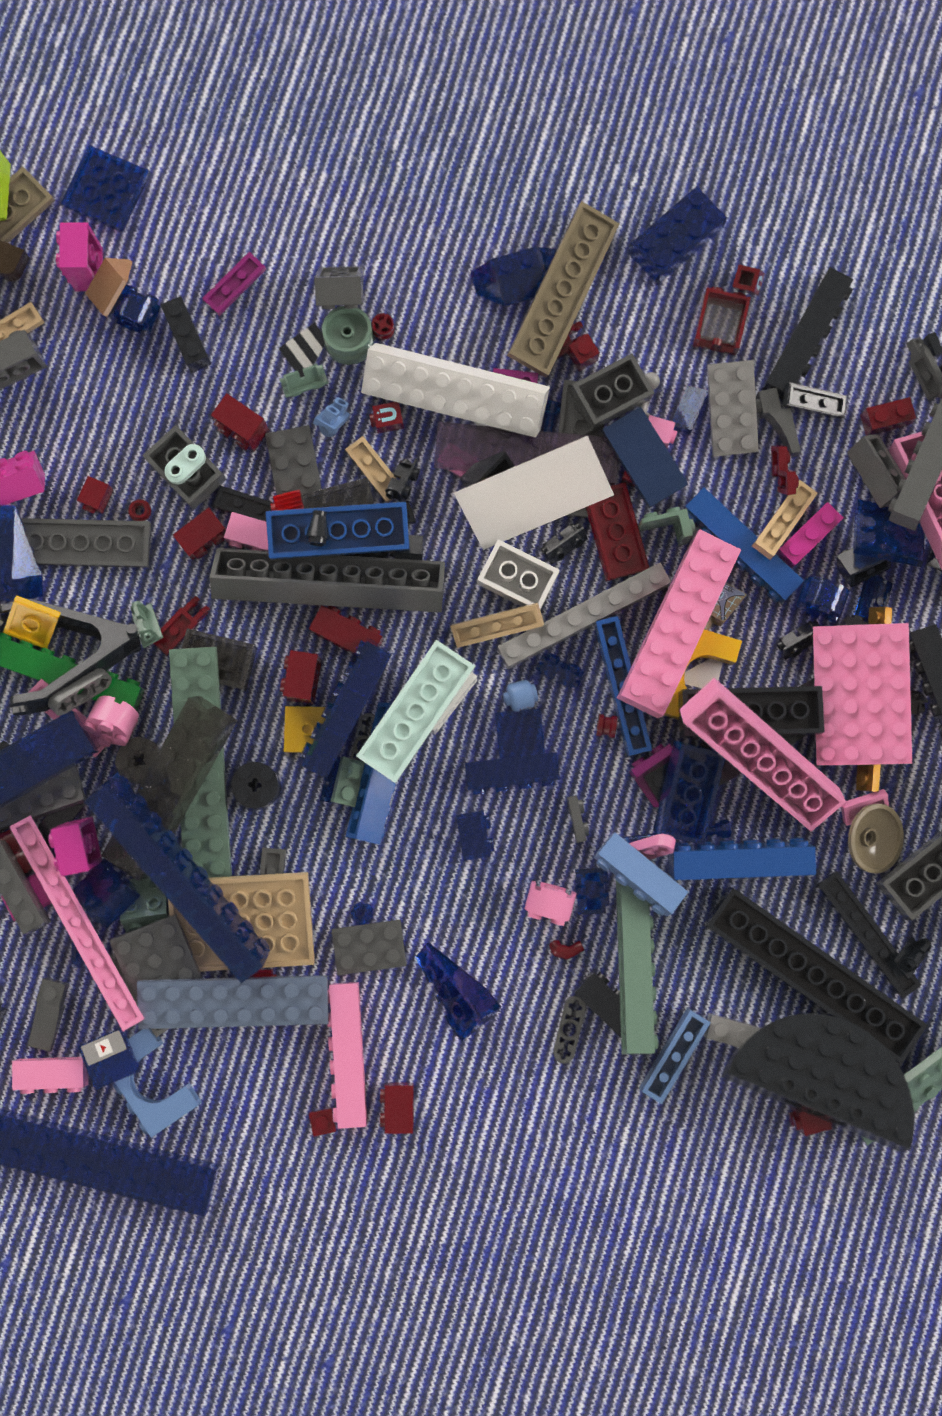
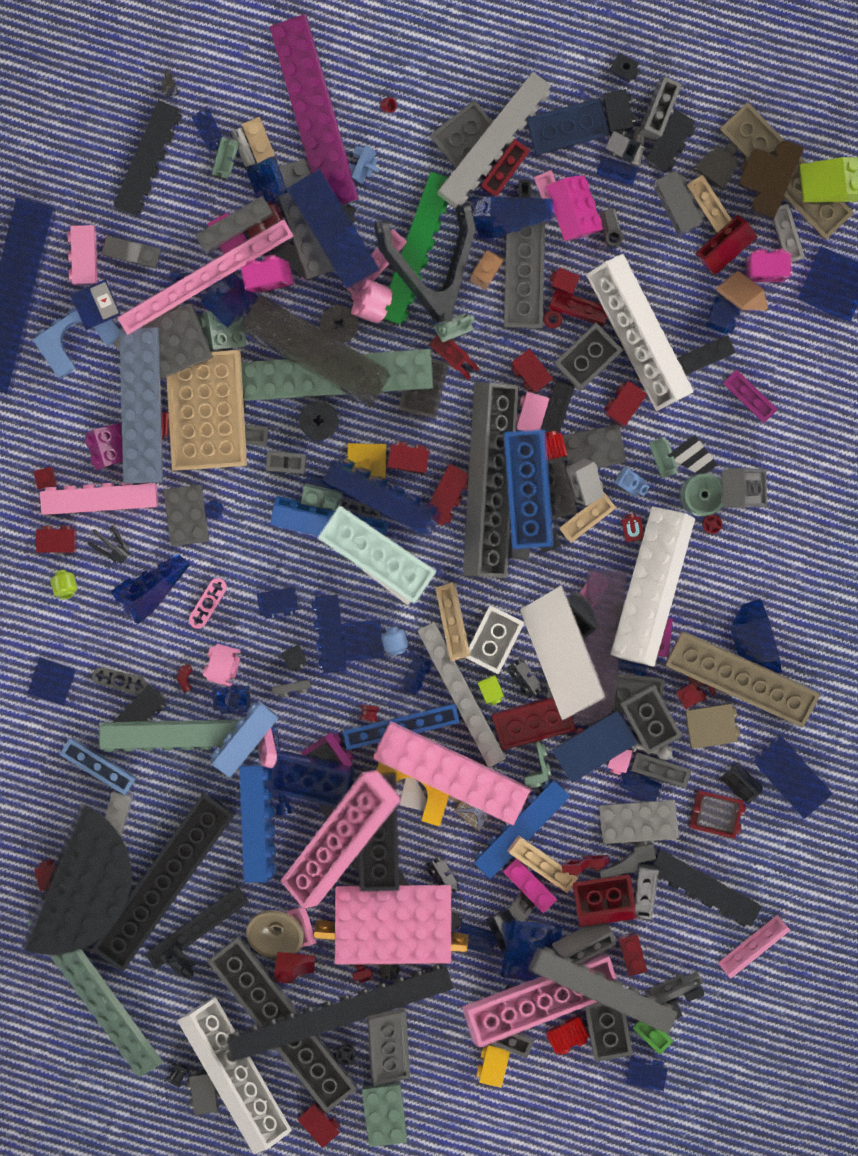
camera: 90 degrees right, 5 degrees up
yellow plate [3,595,61,649] -> none
dark grey beam [48,668,112,716] -> none
clear blue brick [84,773,270,984] -> none
light aqua plate [165,444,206,484] -> none
black cone [306,510,329,546] -> none
black hinge [385,458,420,502] -> none
dark red brick [732,264,765,296] -> none
clear blue brick [796,576,850,623] -> none
none -> clear blue plate [28,657,77,706]
none -> lime head [50,570,77,600]
none -> magenta bracket [85,422,123,470]
none -> black plant [88,525,131,565]
none -> bright pink beam [189,578,227,628]
none -> dark grey brick [266,451,307,474]
none -> dark red arch [274,952,316,984]
none -> black brick [281,644,308,672]
none -> dark red tile [352,964,374,985]
none -> medium nougat torso [470,250,505,291]
none -> lime brick [477,675,504,706]
none -> dark grey plate [508,891,535,922]
none -> dark red plate [549,289,607,327]
none -> light grey brick [566,458,605,506]
none -> dark red brick [573,874,637,927]
none -> white brick [586,254,694,411]
none -> dark grey piece [599,209,623,249]
none -> dark grey plate [631,752,692,788]
none -> dark tan brick [684,703,740,749]
none -> dark red brick [695,215,758,275]
none -> bright pink plate [718,915,790,979]
none -> black slope [720,762,763,805]
none -> light grey tile [773,203,805,263]

